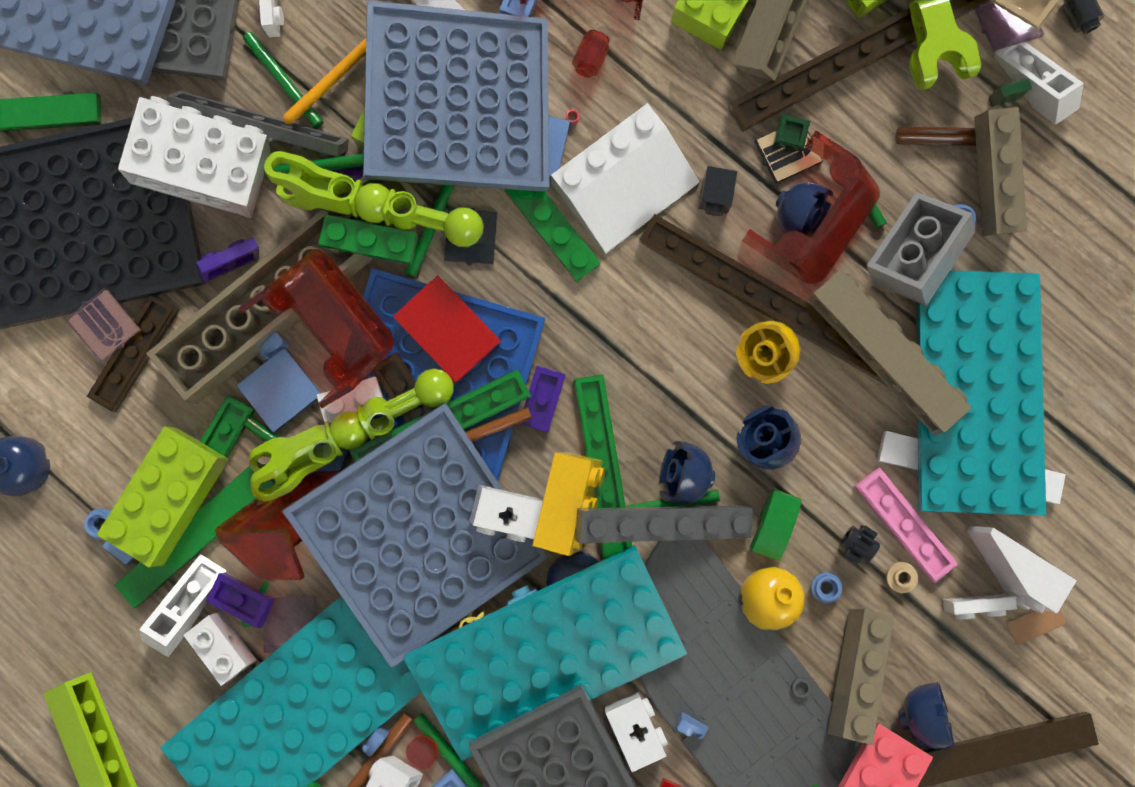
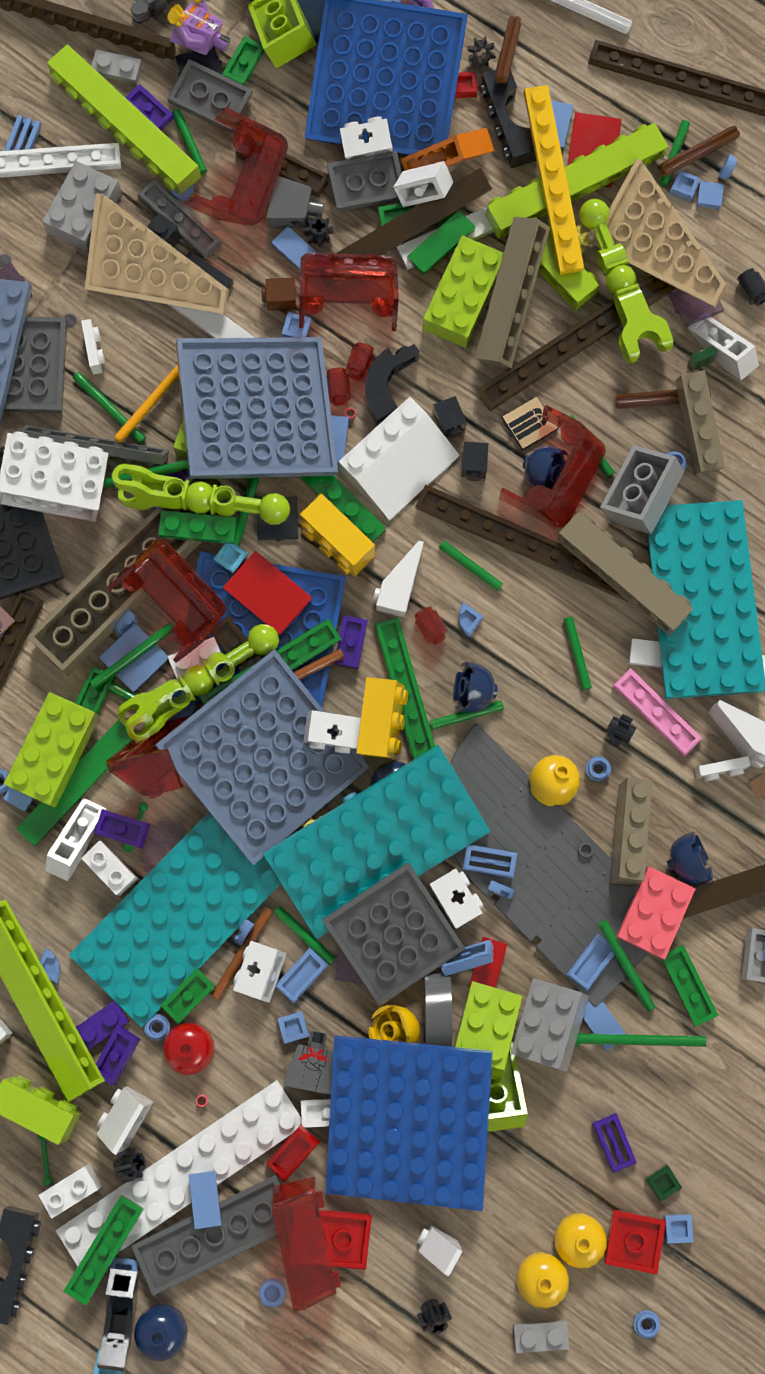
camera: 10 degrees left, 5 degrees down
dark purple plate [196,238,259,284] -> none
clear red tile [406,735,439,769] -> none
dark grey plate [576,506,753,543] -> none
yellow cylinder [736,320,801,384] -> none
dark blue cylinder [736,406,802,470] -> none
green slope [750,488,802,561] -> none
dark green tile [773,114,811,152] -> none
tan plate [886,562,918,593] -> none
none -> medium blue tile [39,949,61,984]
none -> green bar [90,622,176,690]
none -> medium azure tile [213,544,248,574]
none -> yellow brick [300,494,375,577]
none -> clear red brick [326,368,351,406]
none -> black arch [365,344,420,426]
none -> white slope [373,541,424,618]
none -> clear red brick [414,606,448,645]
none -> black brick [432,396,467,438]
none -> green bar [439,540,503,591]
none -> medium blue tile [458,602,484,638]
none -> medium blue tile [463,845,518,878]
none -> green bar [563,617,592,691]

